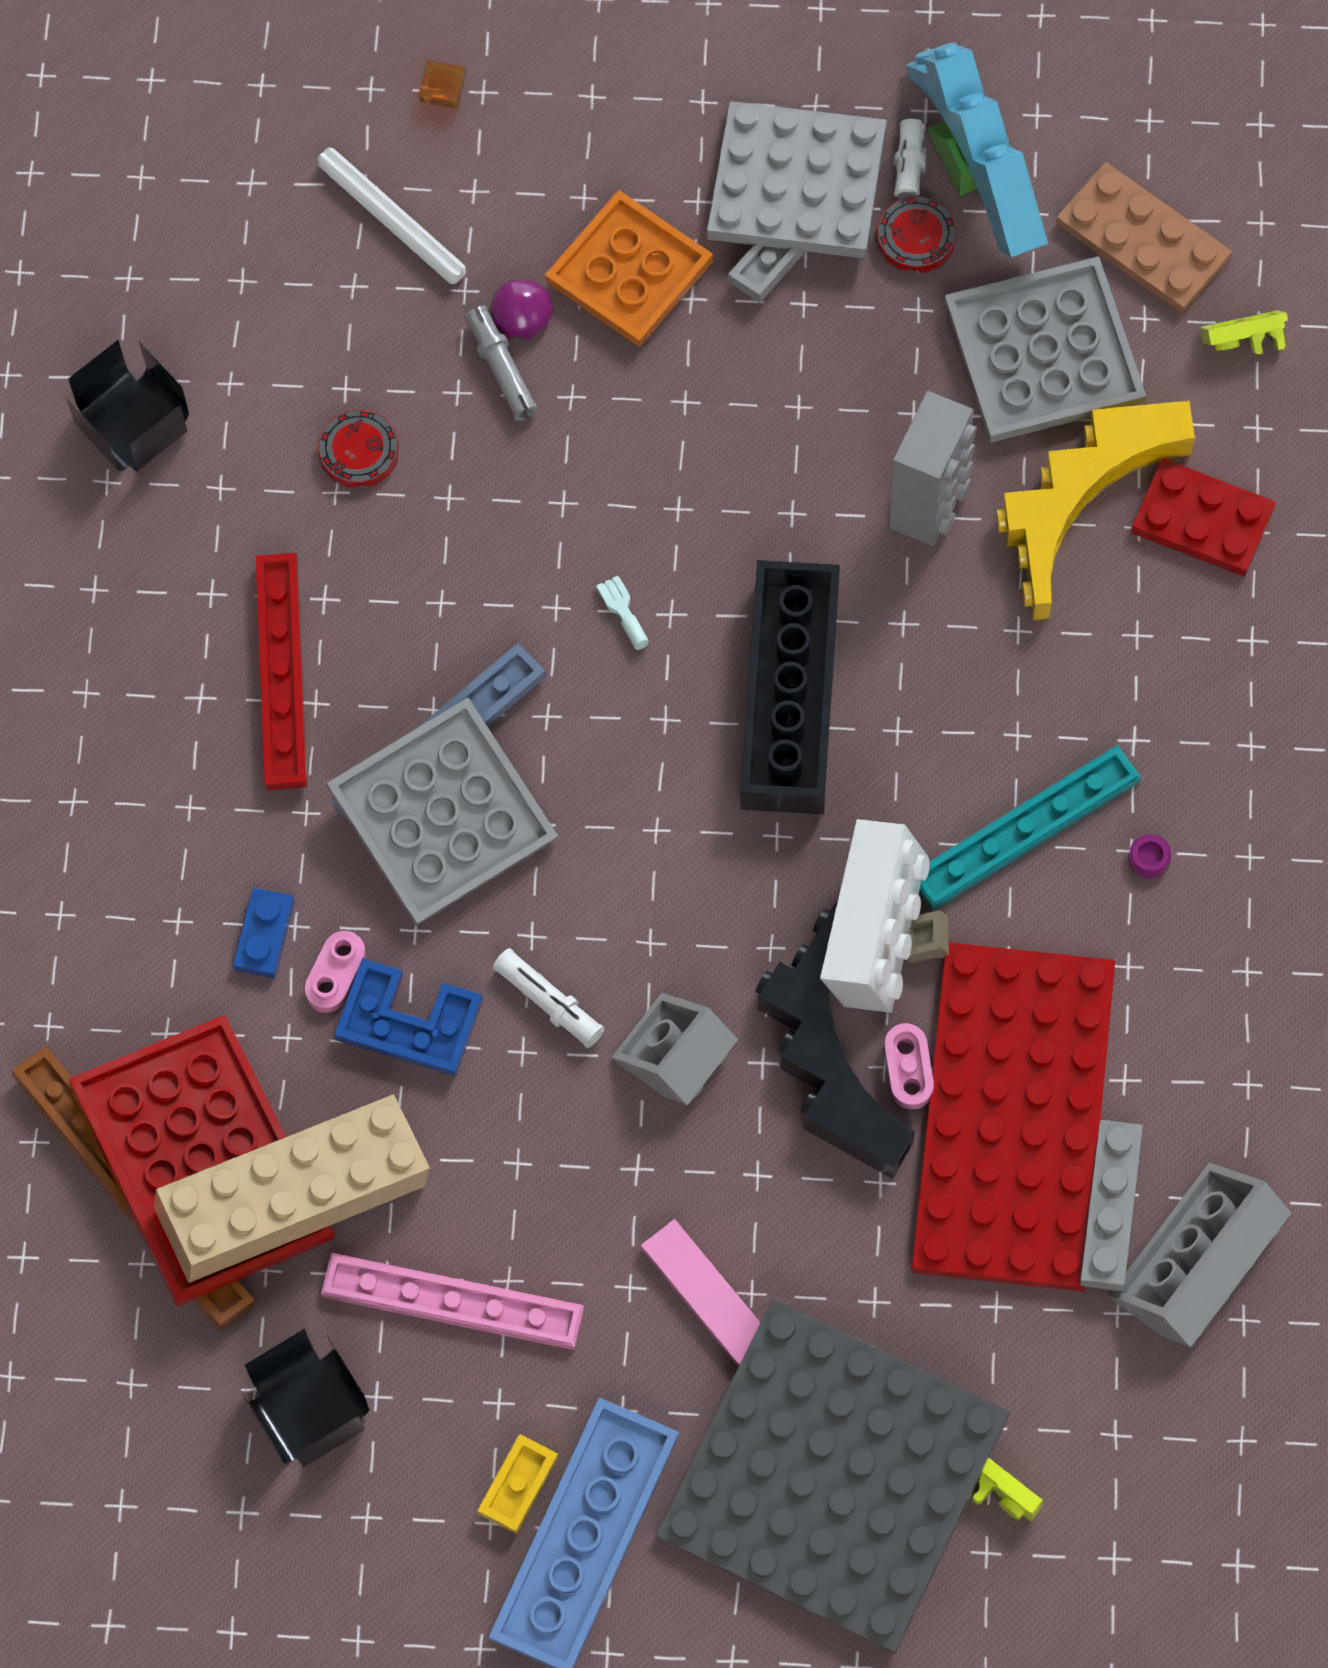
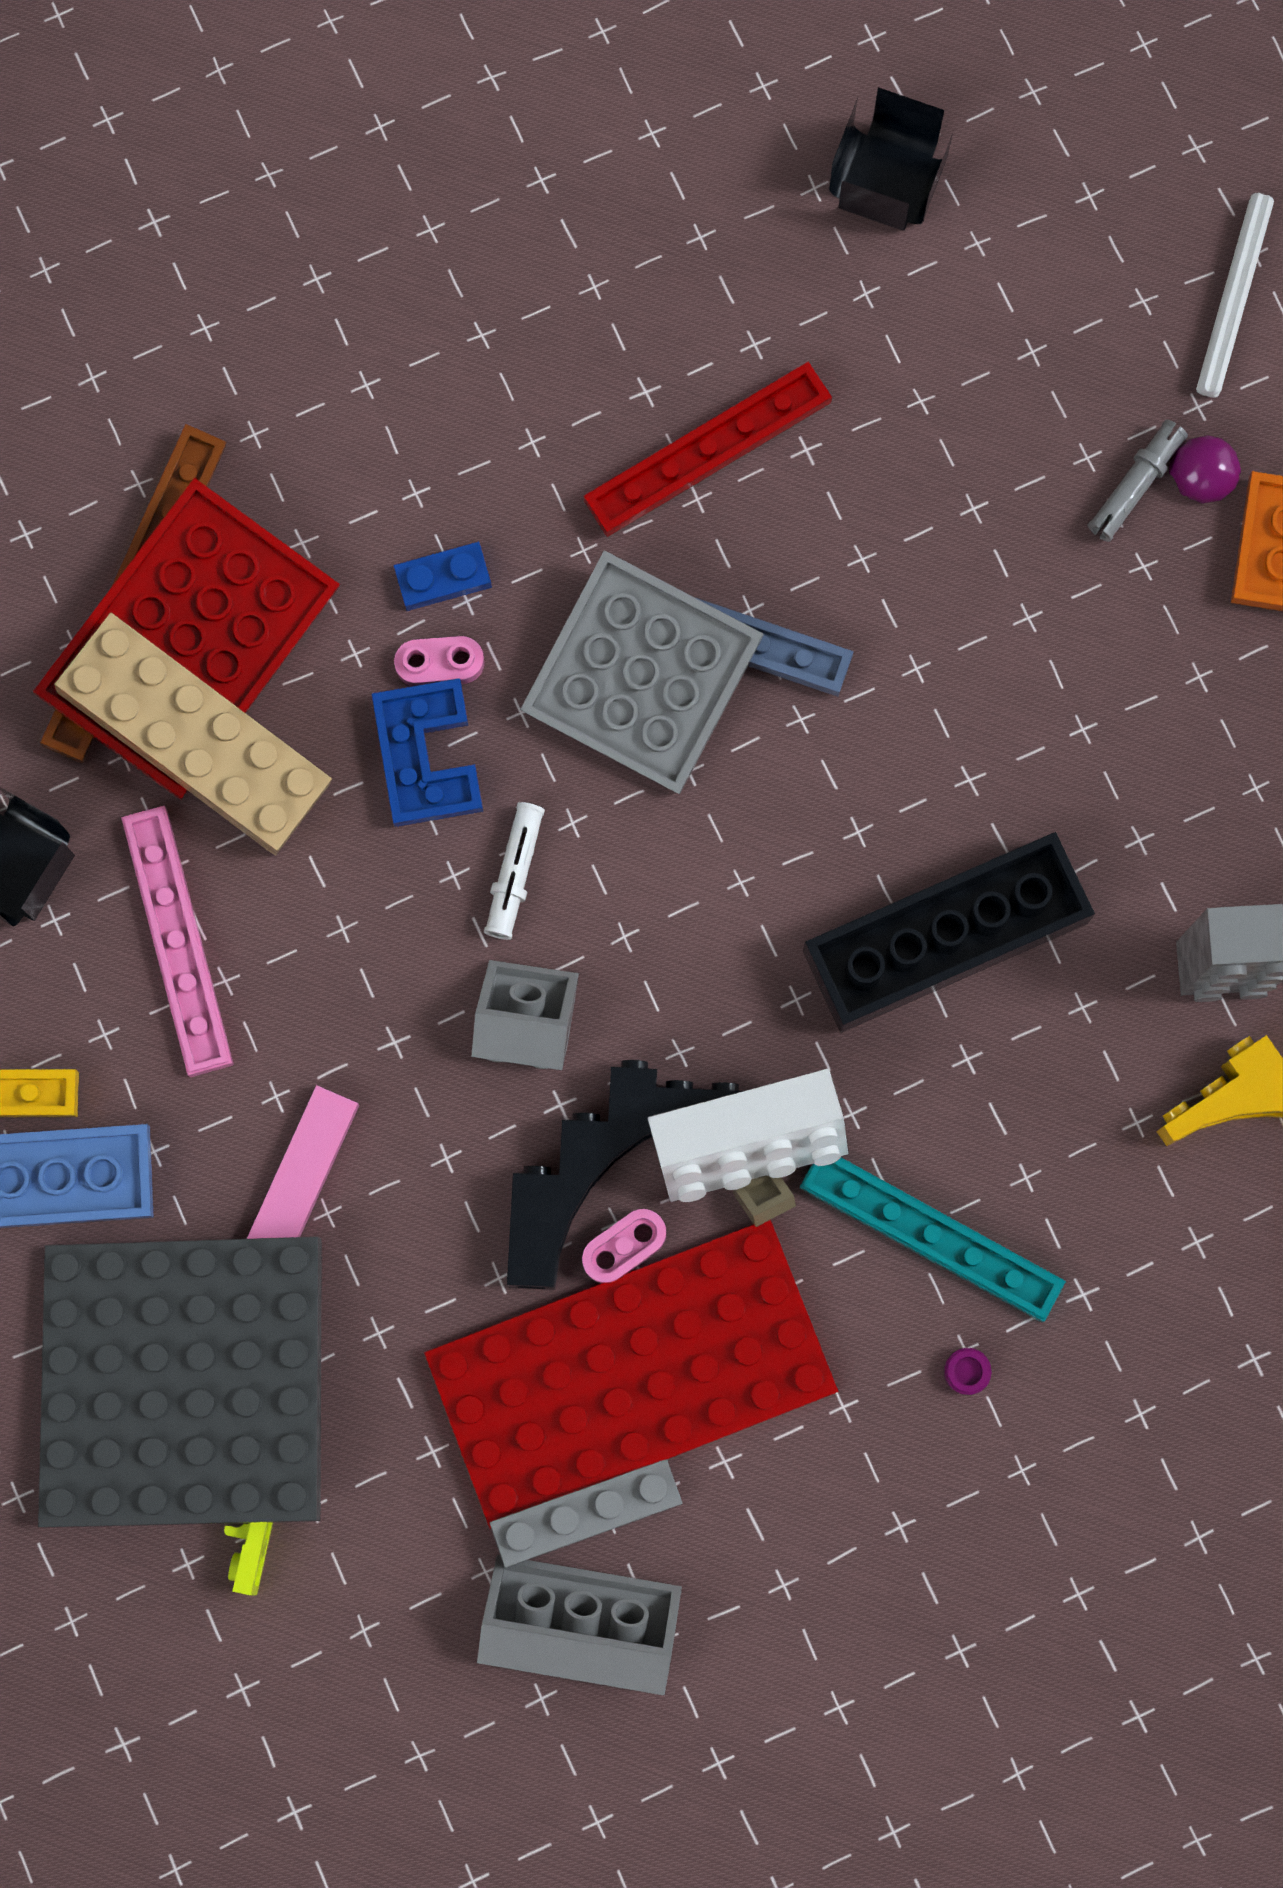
camera: 60 degrees right, 10 degrees up
tile [318,409,399,488] -> none
light aqua piece [596,575,649,650] -> none

